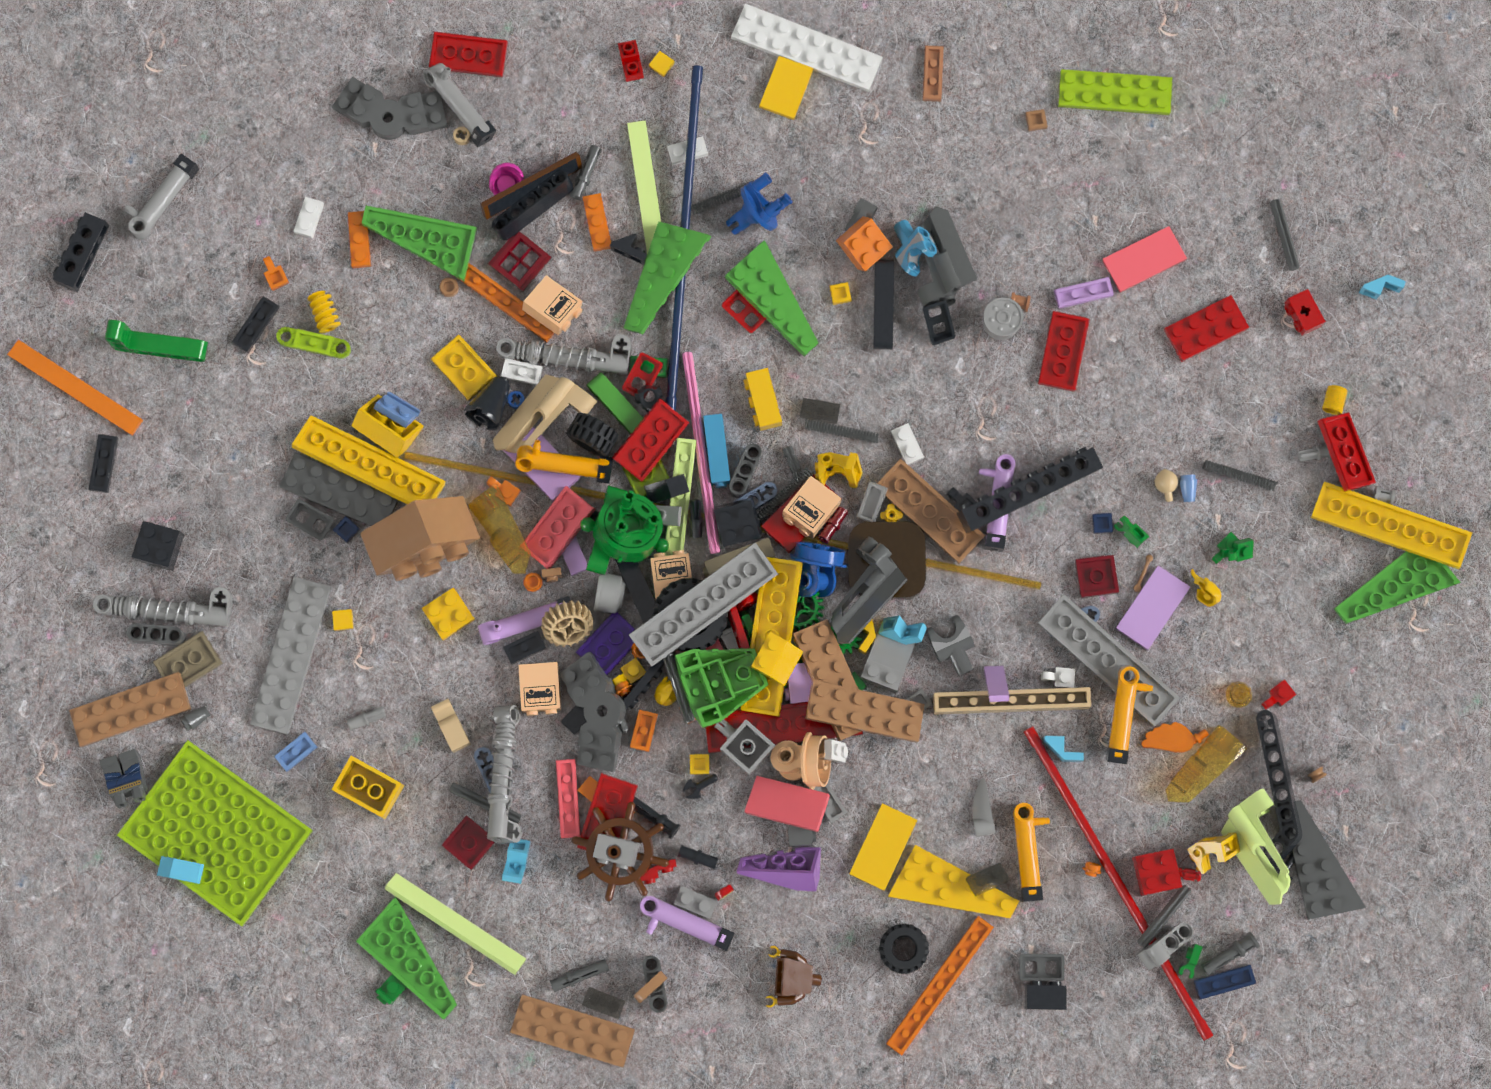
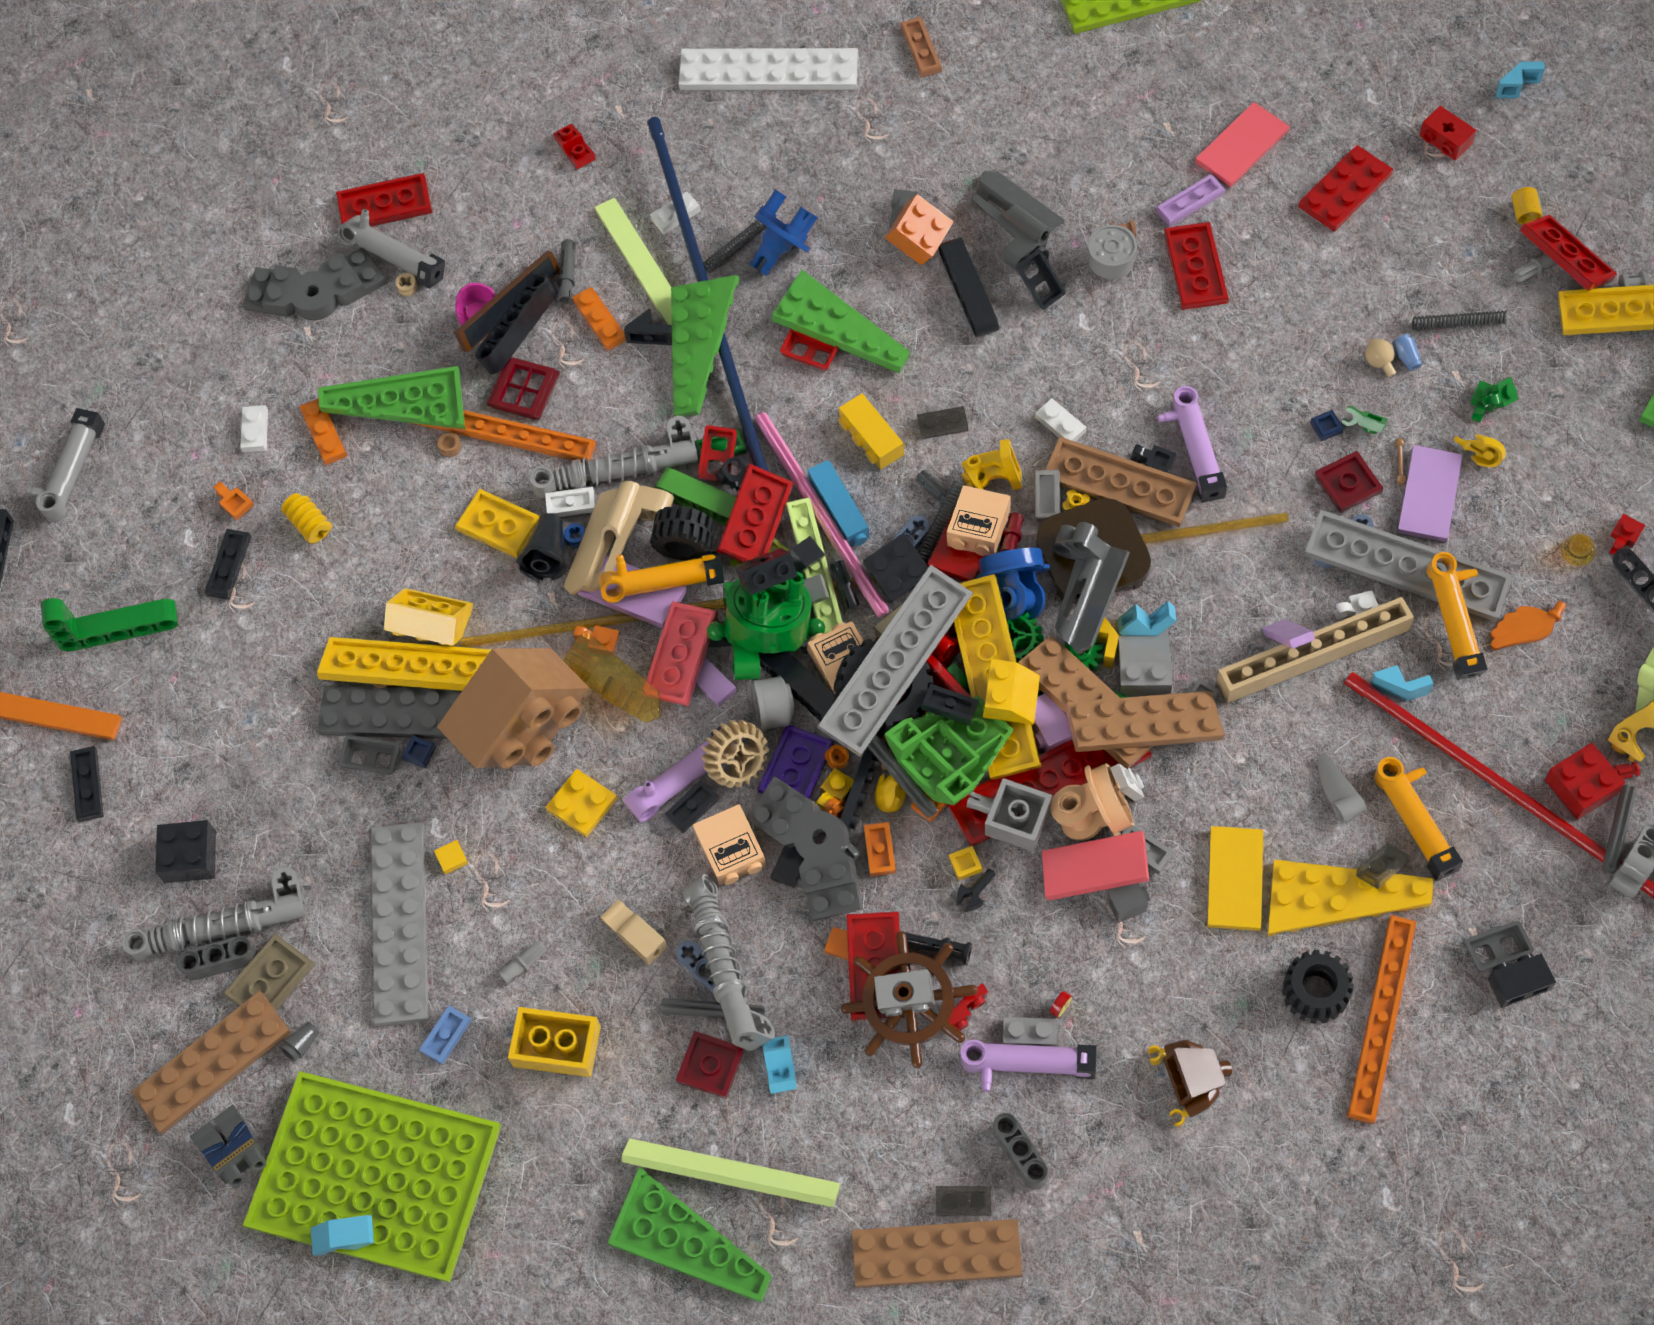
camera: 15 degrees left, 15 degrees down
lime plate [276,327,351,359] -> none
medium blue plate [374,392,421,428] -> none
green bracket [375,974,407,1005] -> none
light nougat brick [522,275,583,336] -> none
orange plate [523,573,543,592] -> none
medium nougat plate [541,567,563,582] -> none
dark grey pin [550,959,609,993] -> none
coral tile [556,759,581,839] -> none
medium nougat beam [633,971,668,1003] -> none
yellow tile [649,51,675,77] -> none
black pin [677,845,718,869] -> none
dark grey beam [729,443,762,498] -> none
medium lavender wedge [737,847,821,891] -> none
yellow tile [759,56,814,120] -> none
dark grey piece [805,418,879,443] -> none
yellow tile [829,282,852,305] -> none
dark azure connector [894,220,937,277] -> none
dark grey connector [927,615,975,677] -> none
black brick [956,447,1103,534] -> none
medium nougat tile [1025,109,1048,131] -> none
orange plate [1082,862,1101,877] -> none
clear yellow panel [1165,725,1247,803] -> none
dark grey axle [1270,199,1300,271] -> none
none -> black brick [735,548,798,595]
none -> black plate [921,684,979,726]

